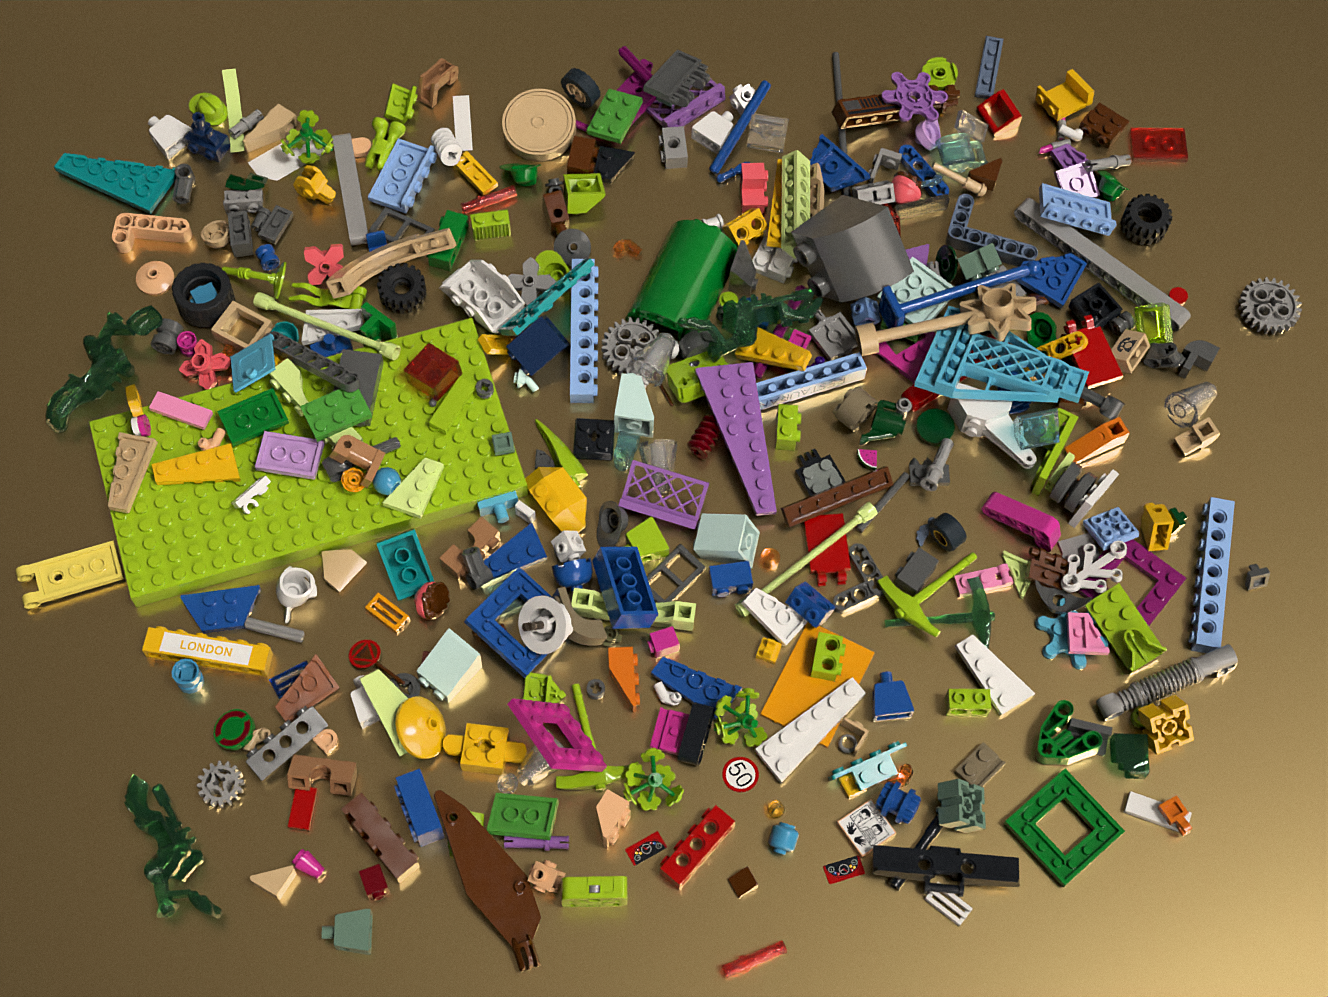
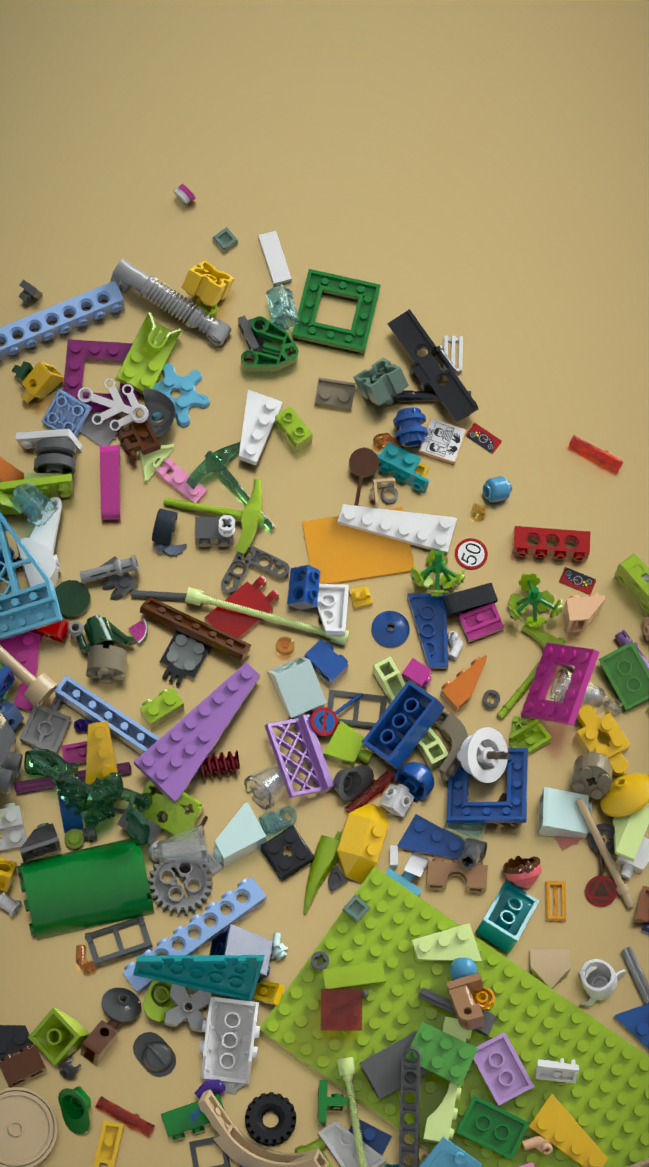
camera: 130 degrees left, 5 degrees up
lime brick [470,209,511,241] -> none
reddish brown slope [728,866,758,898] -> none
lime brick [810,632,846,682] -> none
blue torso [872,671,914,722] -> none
bright pink wing [1066,612,1110,655] -> none
clear green piece [1110,733,1150,779] -> none
orange plate [1158,795,1193,836] -> none
none -> dark grey window [85,915,153,966]
none -> dark grey piece [133,1032,176,1077]
none -> piece [174,184,196,205]
none -> dark purple arm [194,1079,225,1099]
none -> sand green tile [212,227,238,253]
none -> white bush [218,515,235,538]
none -> clear light blue brick [266,284,299,330]
none -> piece [310,693,363,736]
none -> clear red pin [344,769,395,813]
none -> reddish brown piece [349,448,379,506]
none -> blue dish [371,611,410,648]
none -> white sticker [404,852,429,877]
none -> dark tan brick [572,752,613,800]
none -> tan bar [576,798,635,909]

